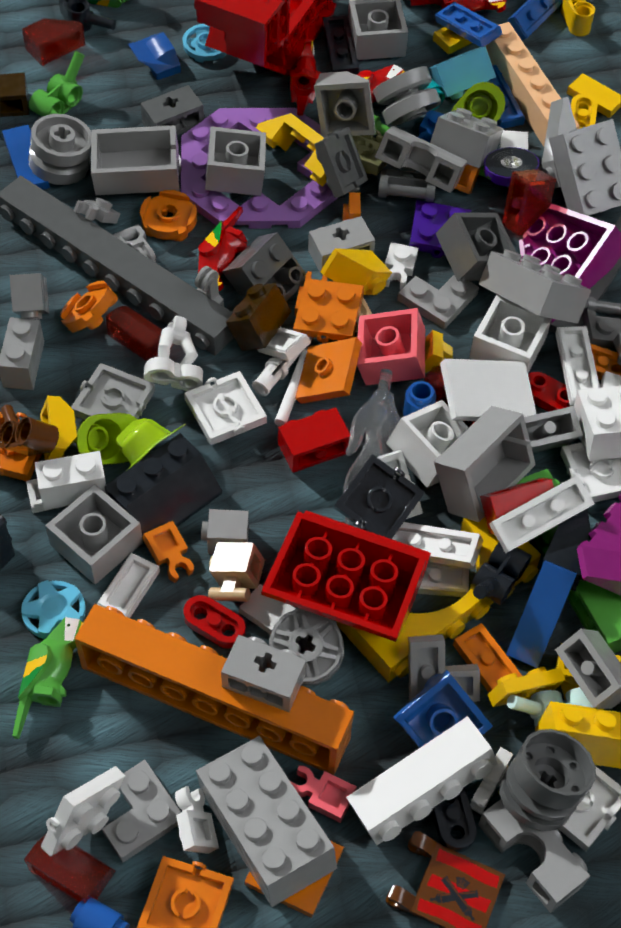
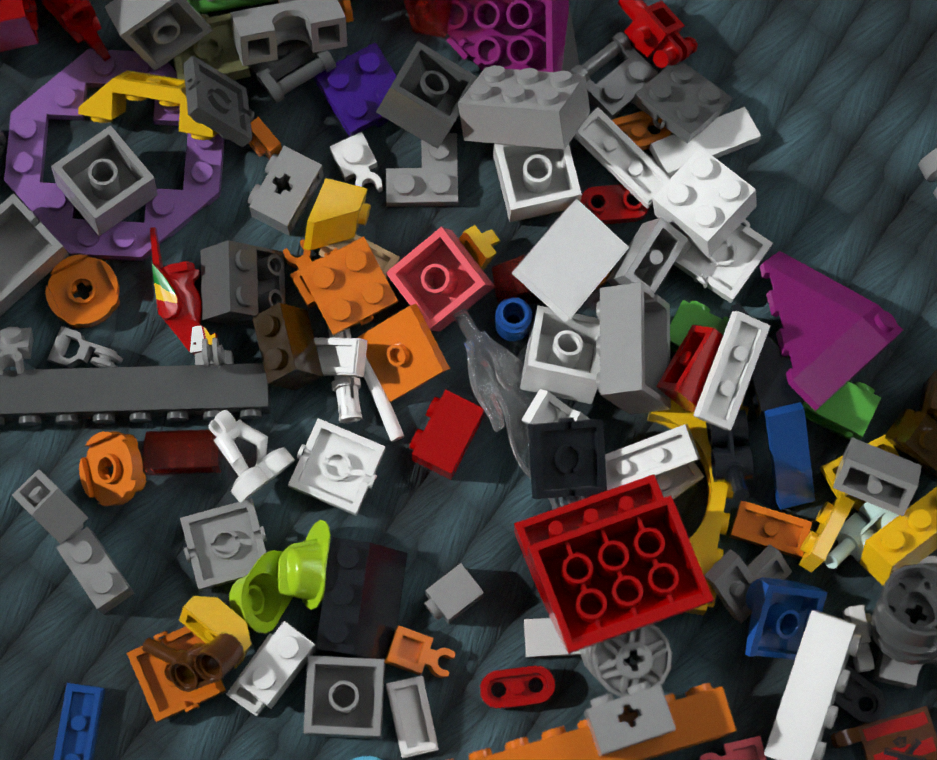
camera: 40 degrees left, 20 degrees up
tan brick [208,542,265,602] -> none

